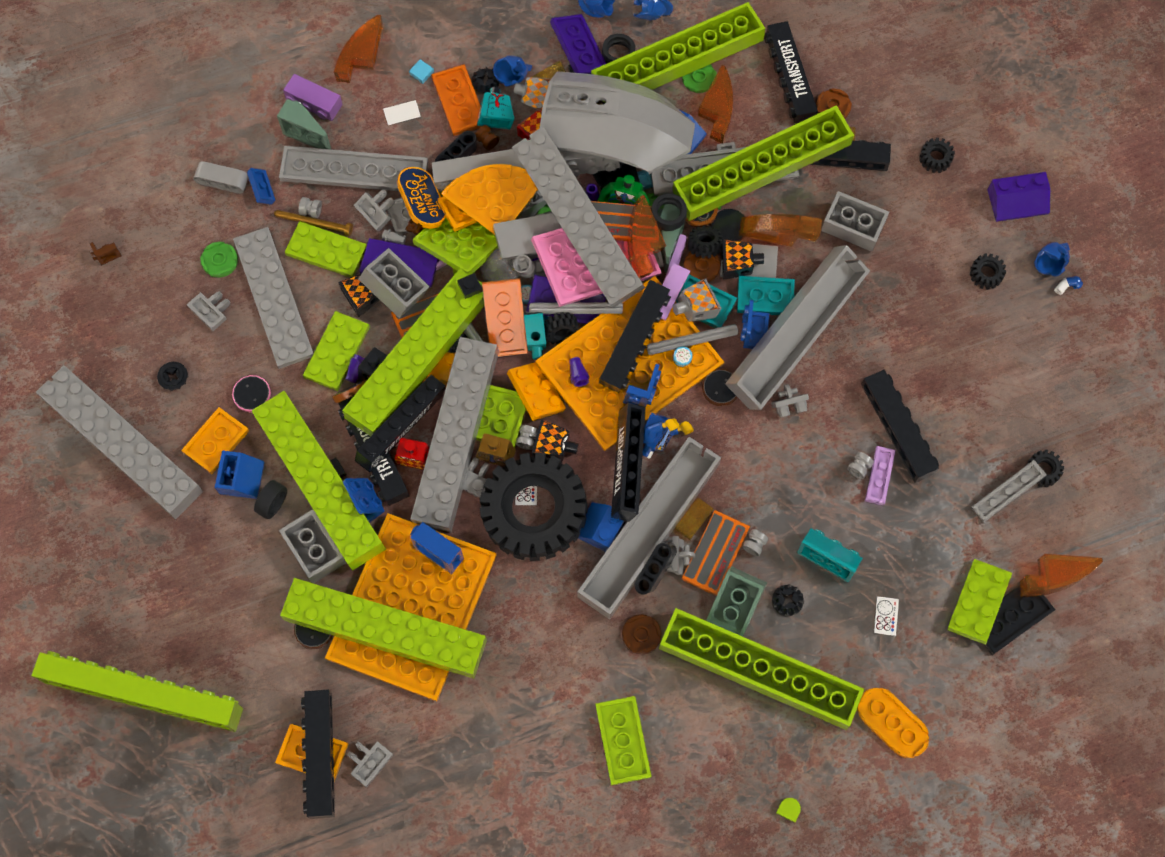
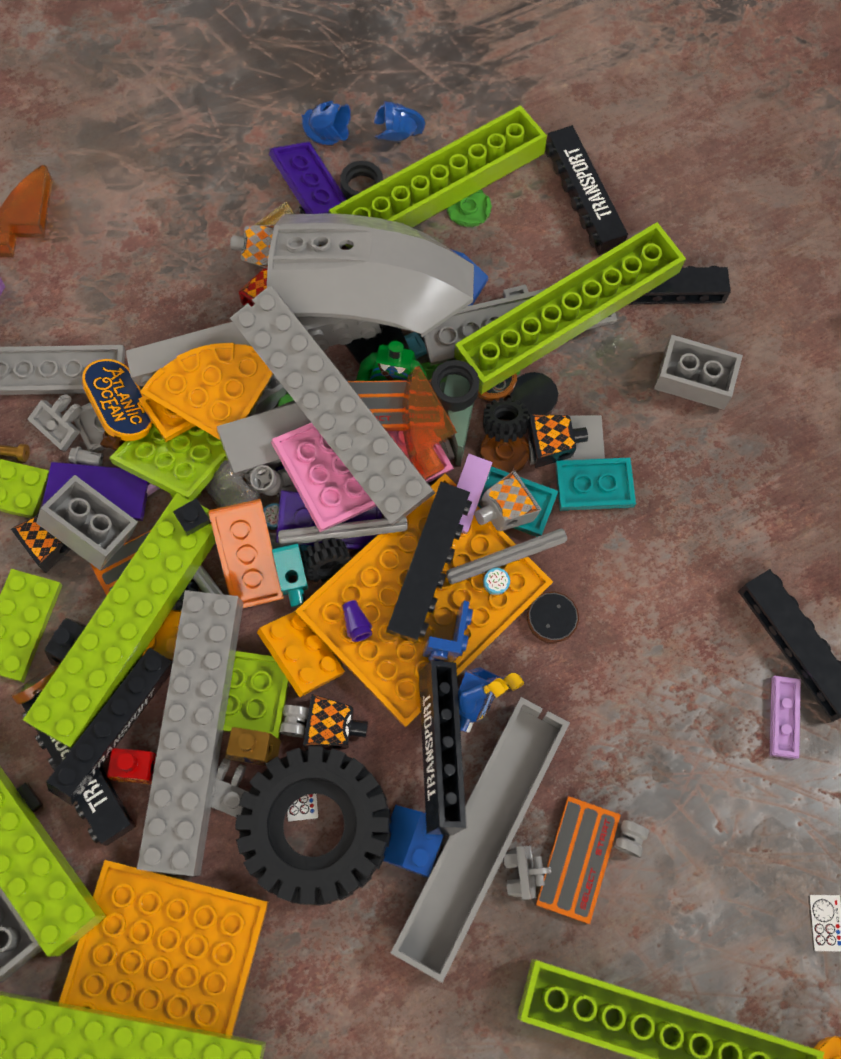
camera: 10 degrees left, 0 degrees up
blue bracket [343,478,385,523] -> none
dark purple cone [345,354,365,384] -> none
white sticker [383,100,421,125] -> none
medium azure tile [409,59,434,84] -> none
blue window [410,522,464,574] -> none
orange tile [431,64,482,136] -> none
black beam [435,131,477,162] -> none
black gear [471,66,500,93] -> none
reddish brown wheel [475,125,500,150] -> none
teal torso [477,87,514,130] -> none
blue helmet [493,56,532,86] -> none
dark purple cone [585,184,600,202] -> none
reddish brown tile [622,614,662,655] -> none
black beam [635,542,677,595] -> none
lavender tile [663,234,687,282] -> none
clear yellow tile [675,498,714,540] -> none
clear orange slope [698,65,733,143] -> none
sand green slope [706,566,767,637] -> none
light grey piece [725,245,870,410] -> none
clear orange slope [739,214,822,247] -> none
blue bracket [740,300,769,349] -> none
light grey hips [771,384,809,417] -> none
black gear [772,584,804,616] -> none
teal slope [797,528,863,582] -> none
dark orange tile [816,88,852,119] -> none
light grey wheel [847,452,874,479] -> none
black tyre [919,138,955,173] -> none

